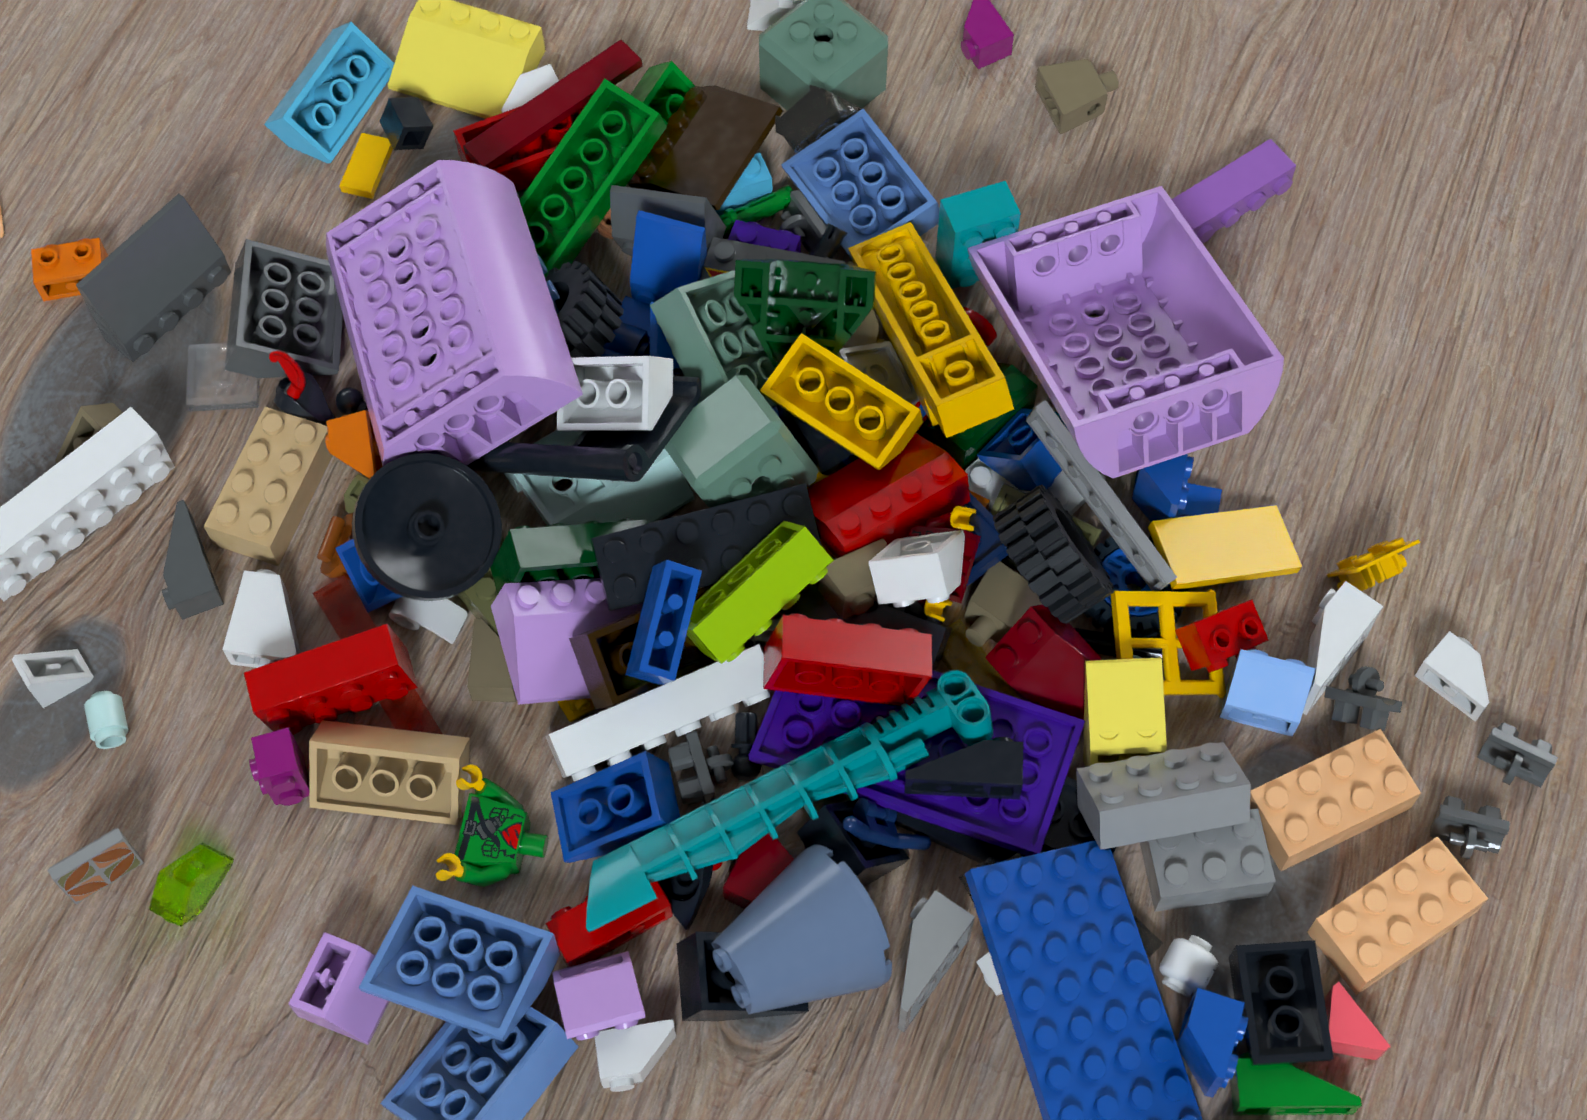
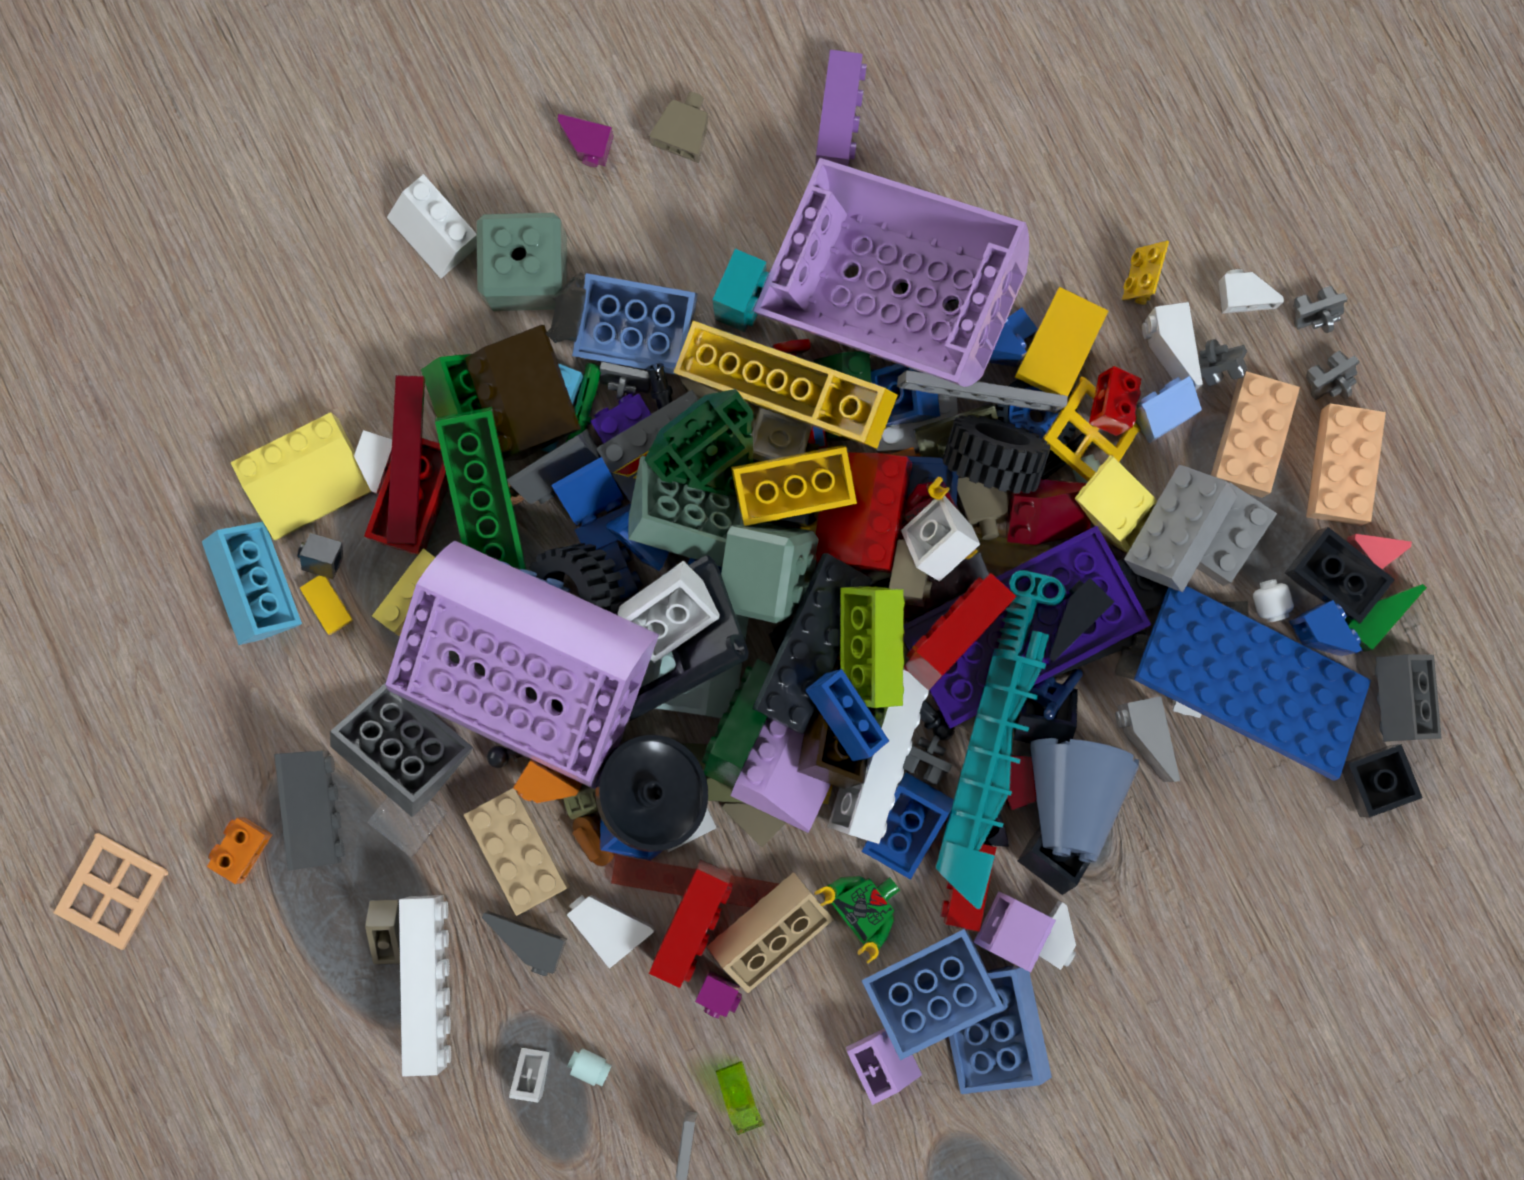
camera: 45 degrees left, 20 degrees up
black piece [269,350,336,426] -> none

